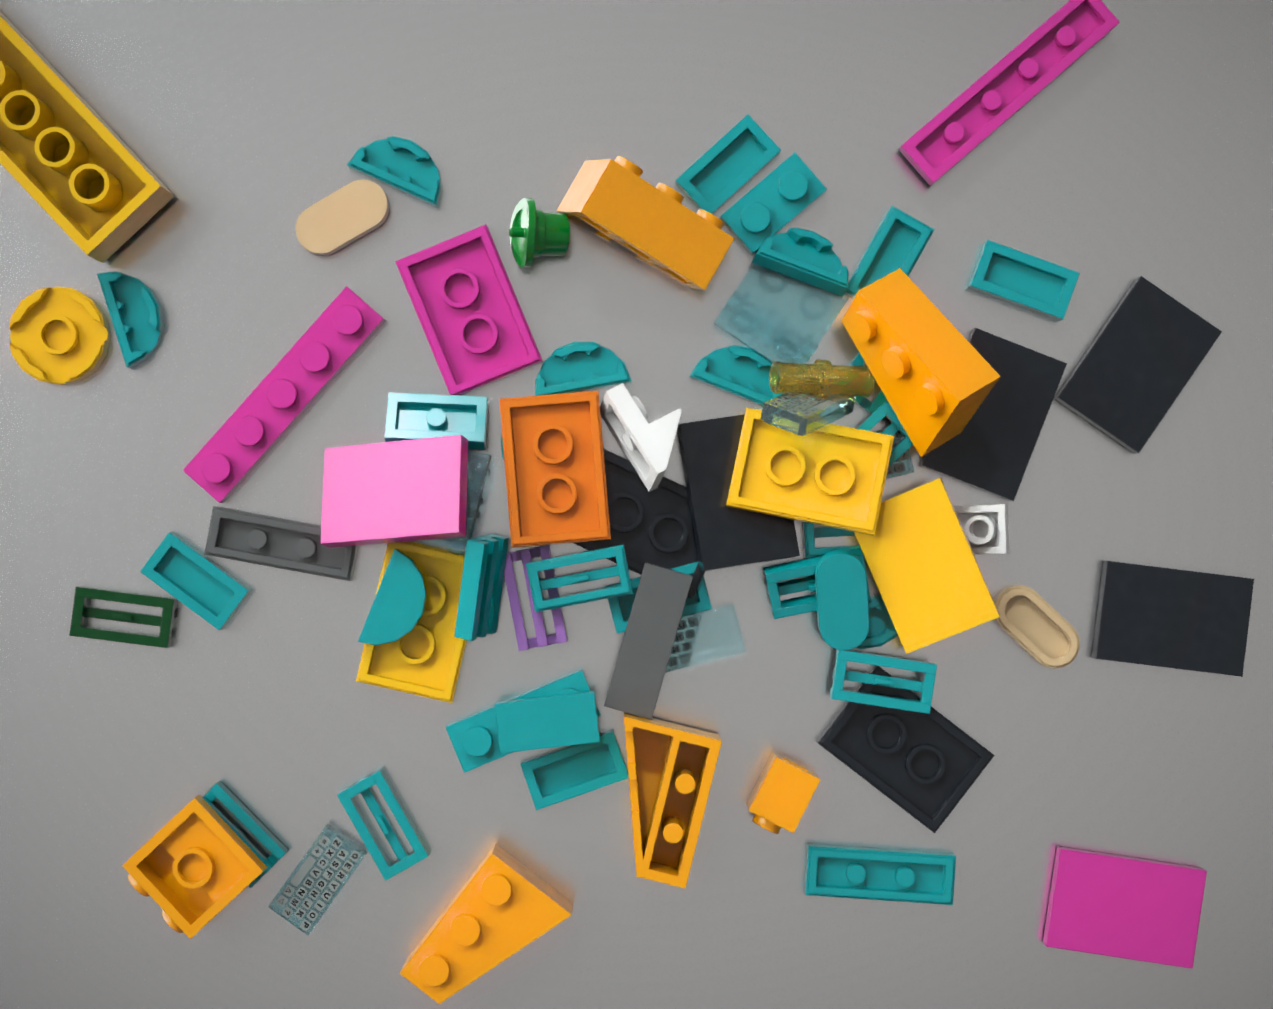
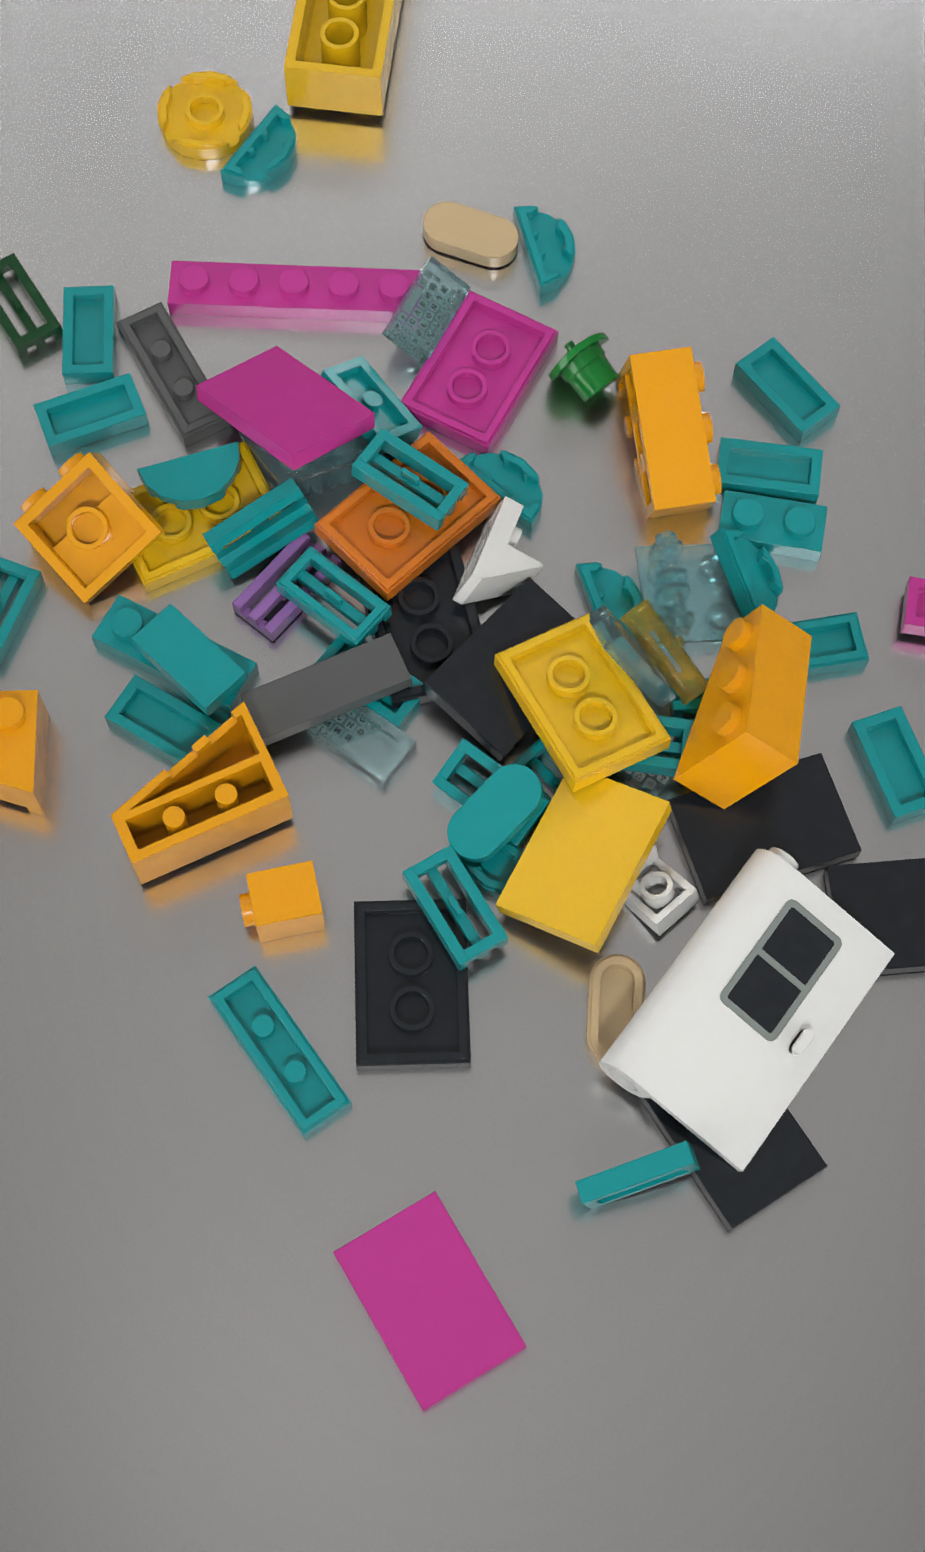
camera: 50 degrees right, 20 degrees down
none -> light orange plate [13,452,165,603]
none -> teal tile [33,373,149,457]
none -> teal tile [351,427,469,531]
none -> clear light blue tile [382,256,471,365]
none -> teal tile [575,1141,701,1209]
none -> white door [599,847,895,1172]
none -> teal tile [733,336,841,443]

